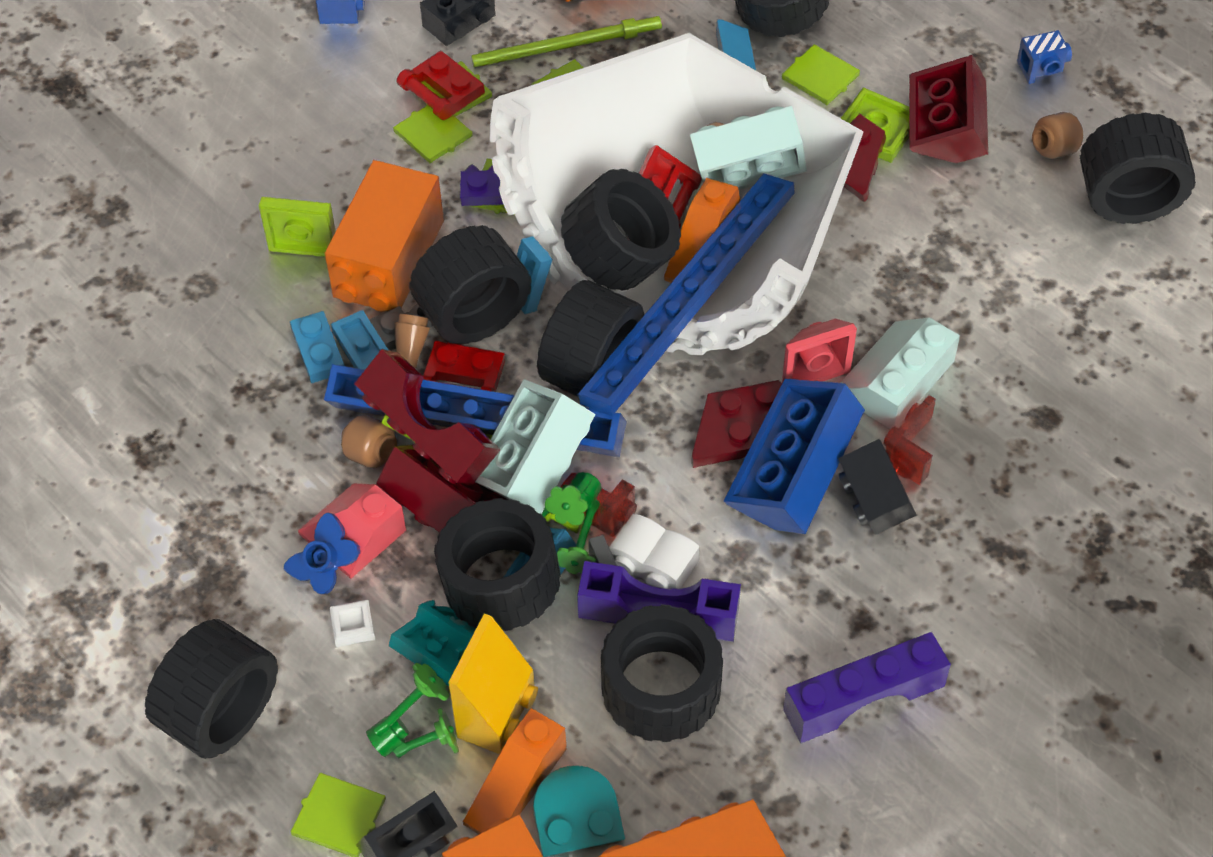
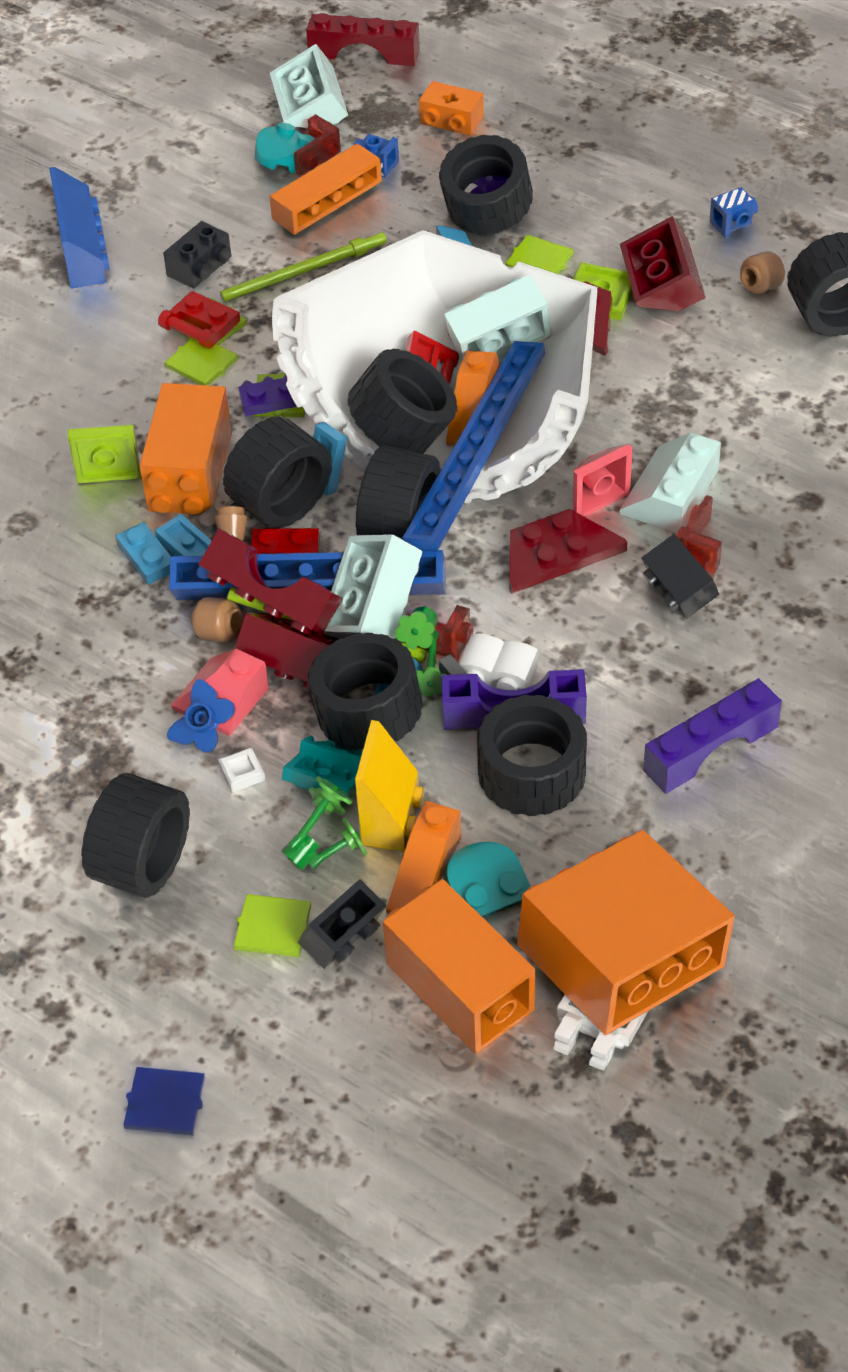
camera: 10 degrees left, 5 degrees down
blue slope [724,379,865,534] -> none

